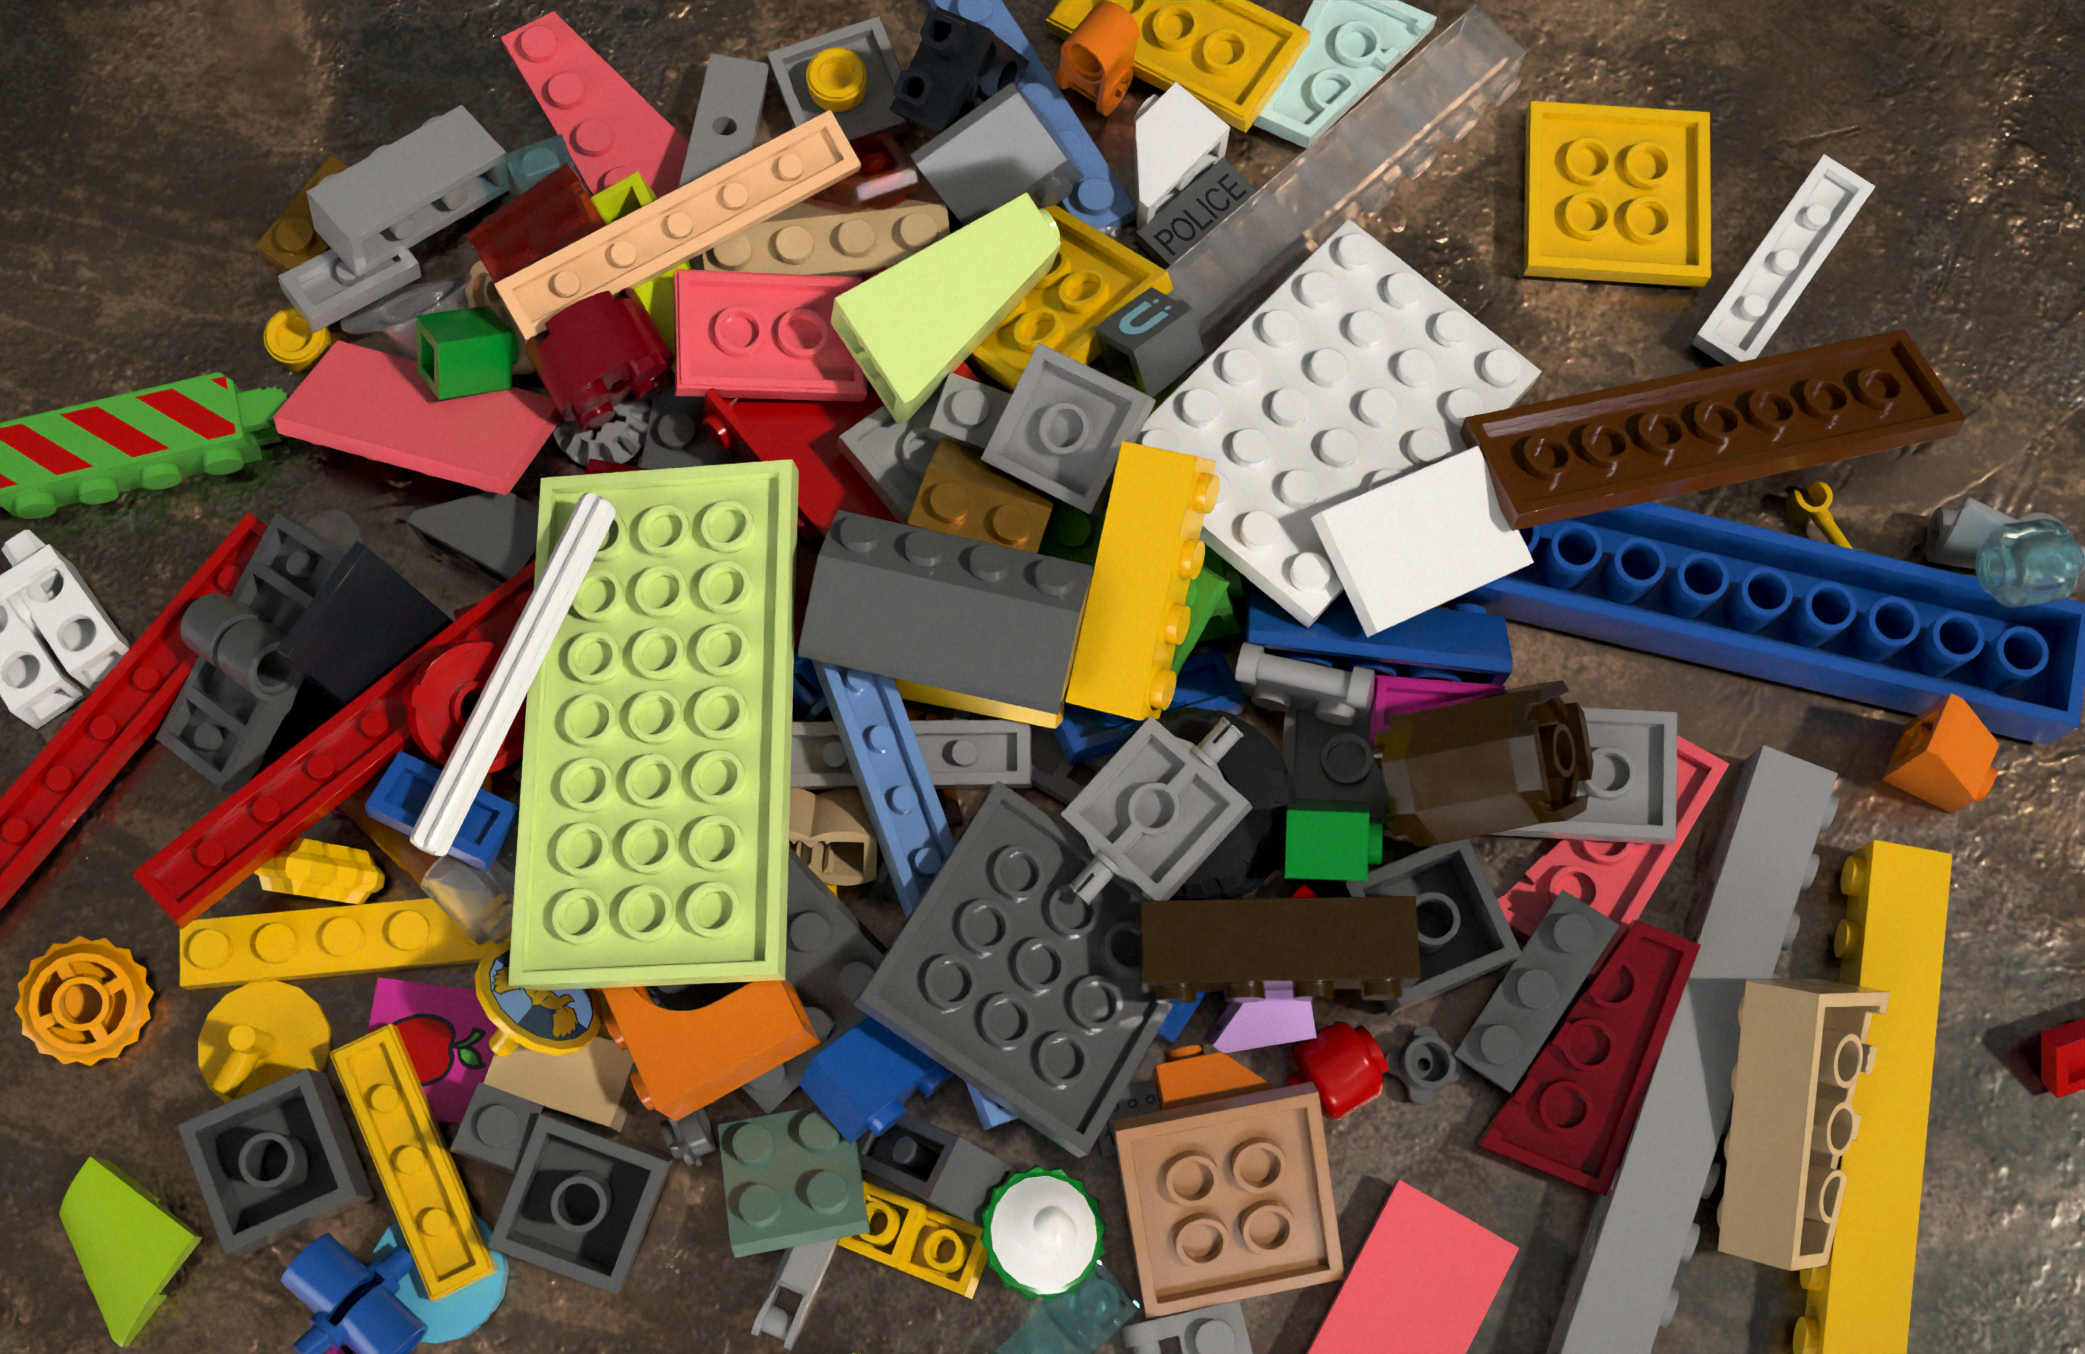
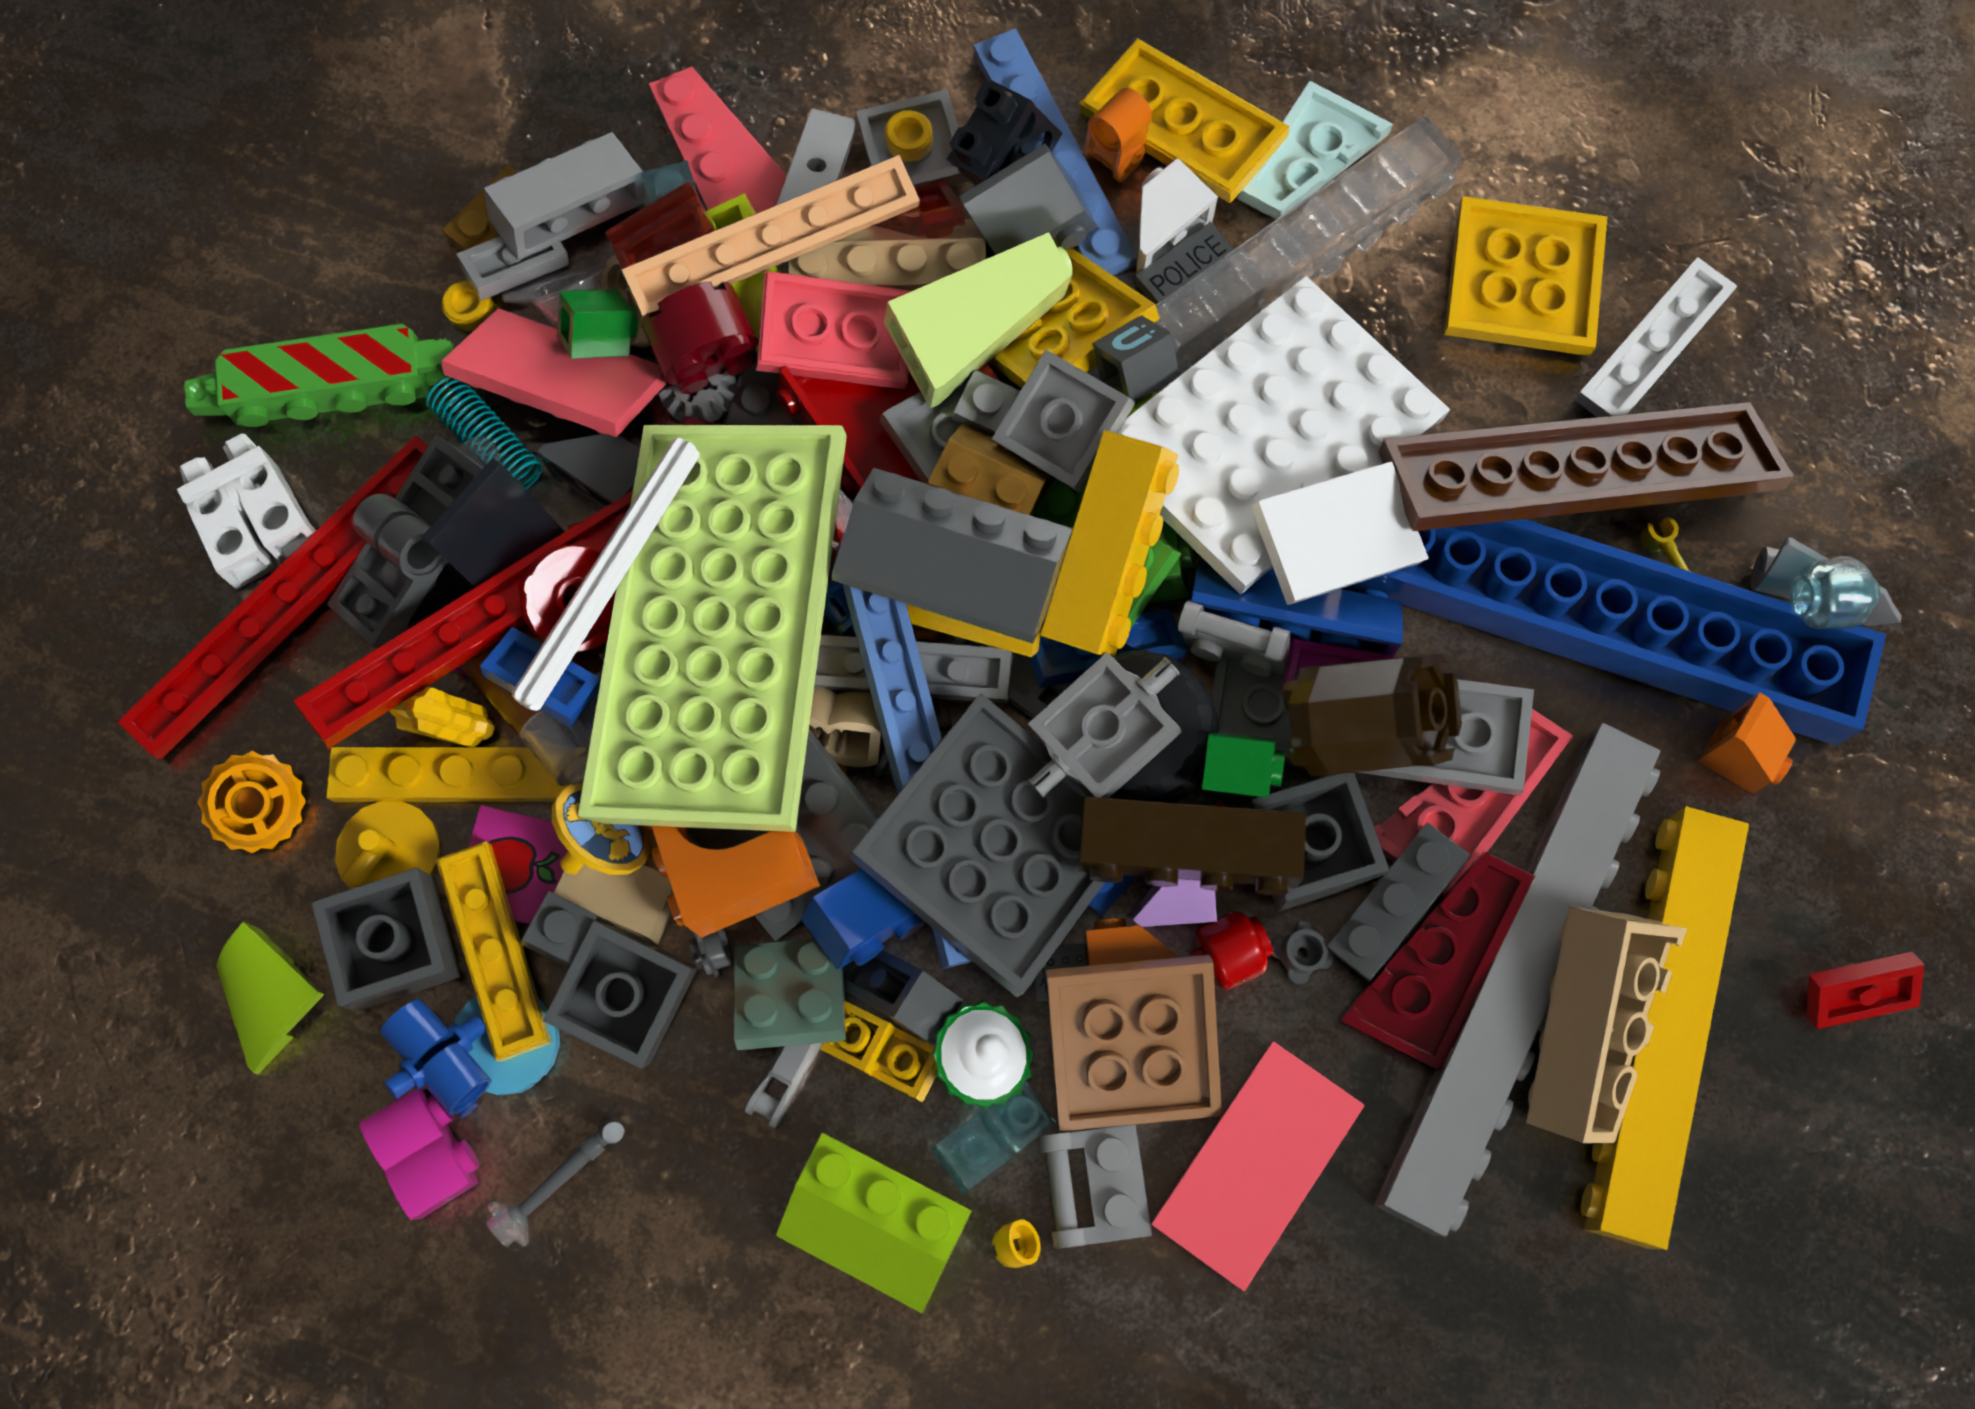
camera: 10 degrees right, 0 degrees up
none -> teal piece [426,376,543,490]

